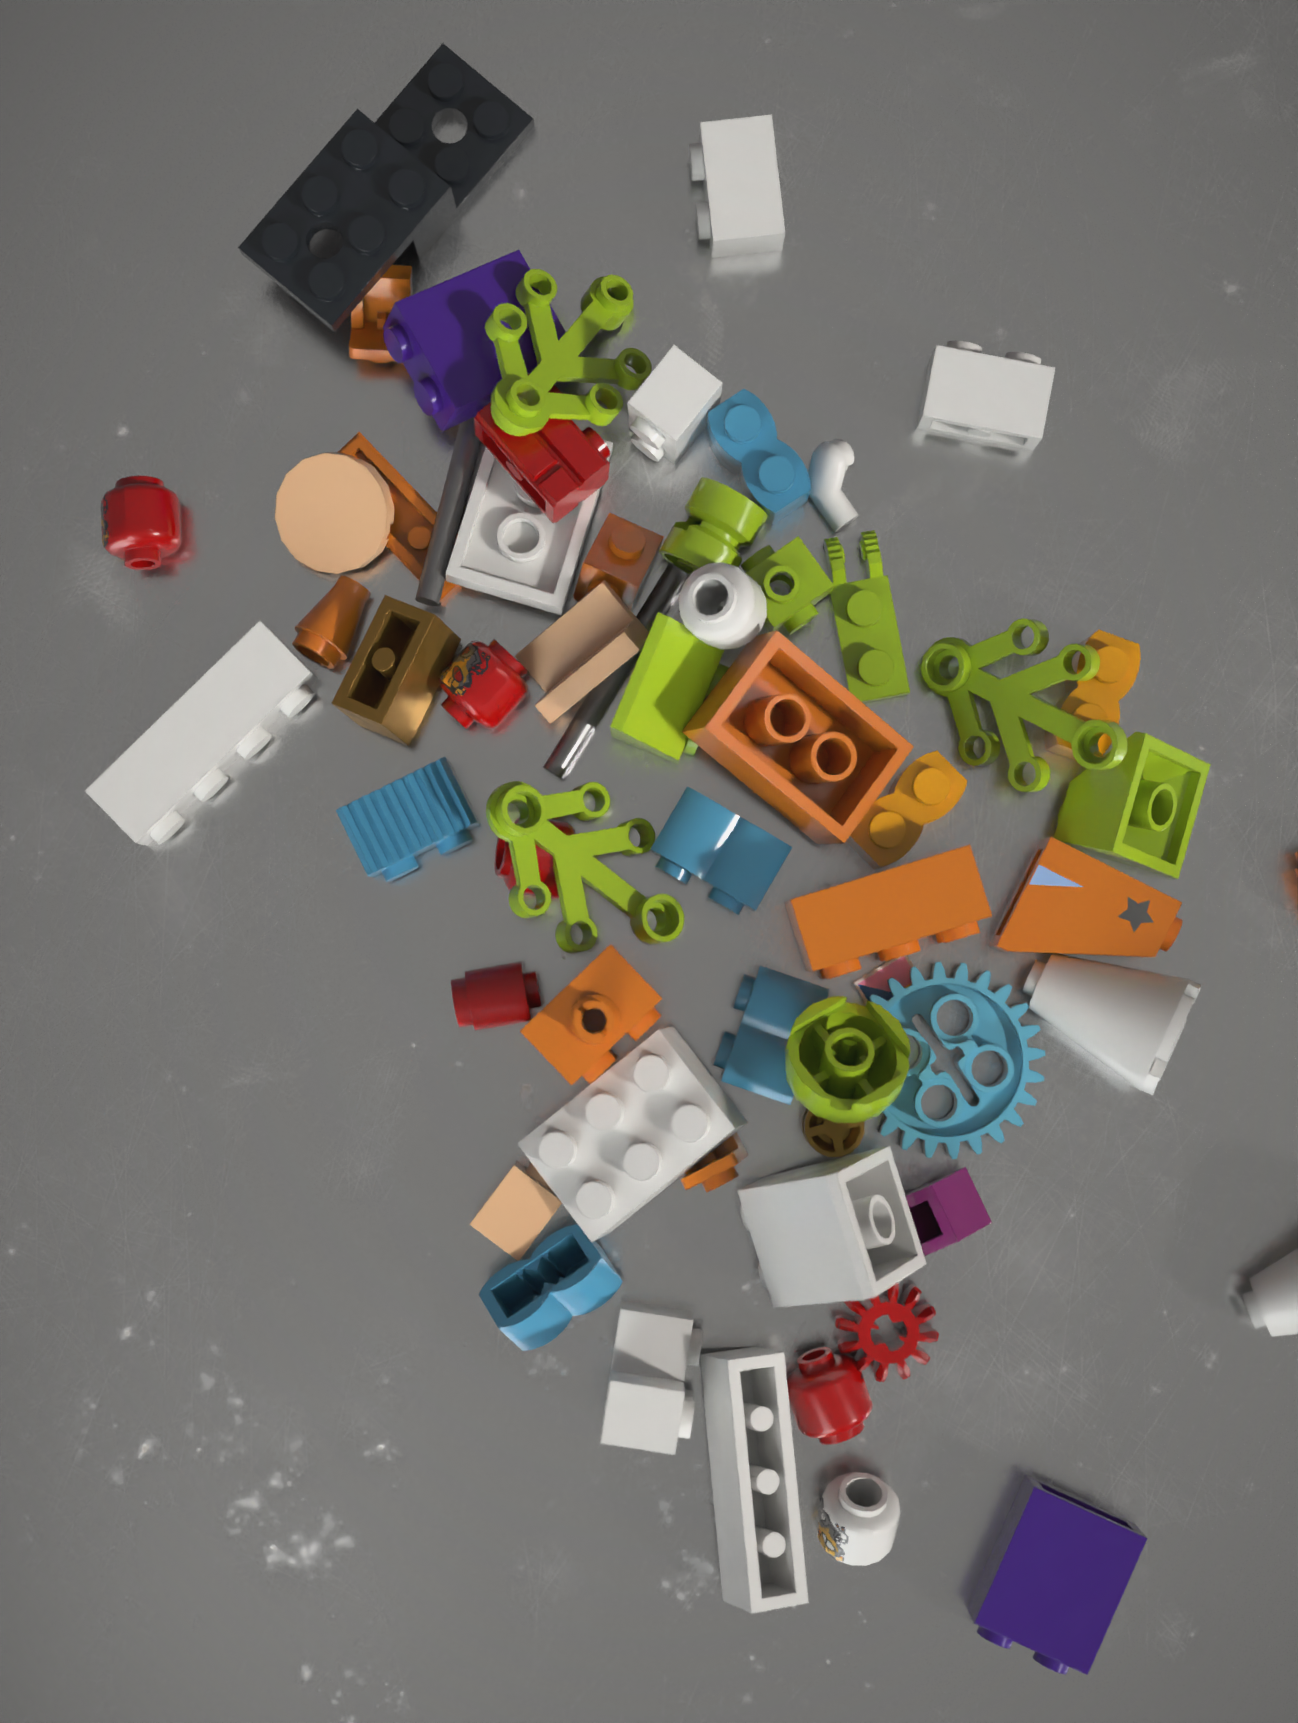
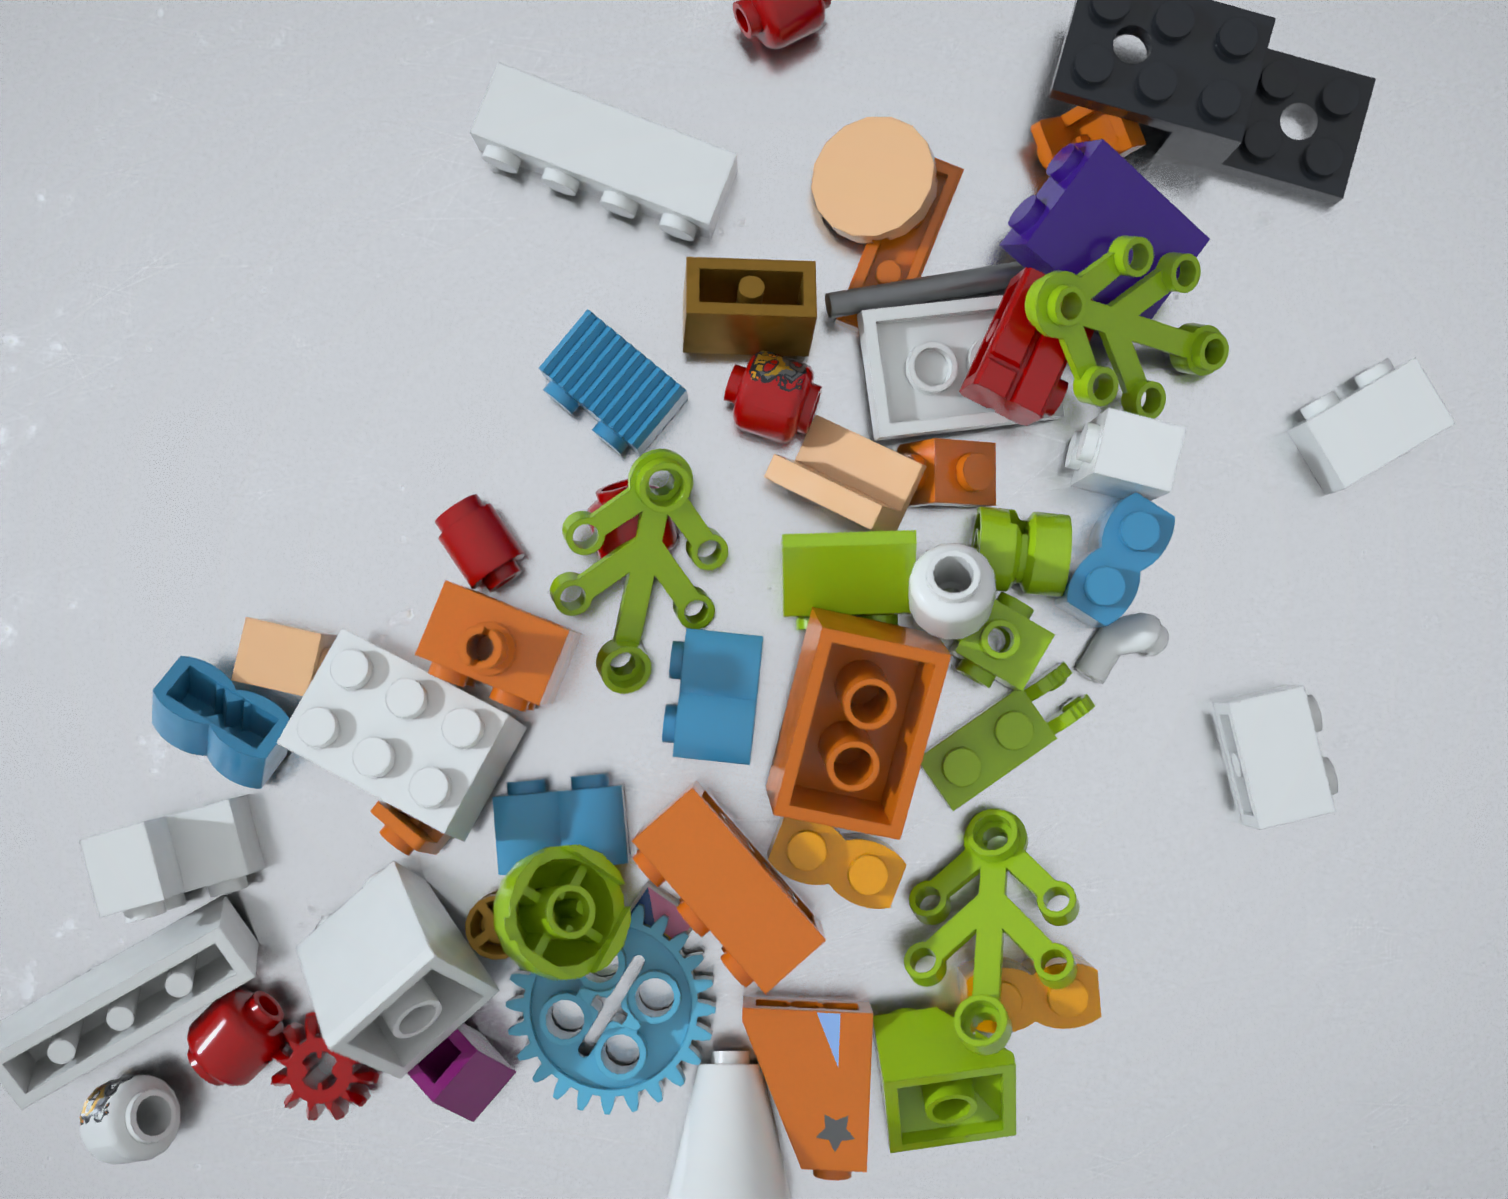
camera: 65 degrees right, 0 degrees up
orange cone [292,575,371,669] -> none
flat silver bar [543,564,688,780] -> none

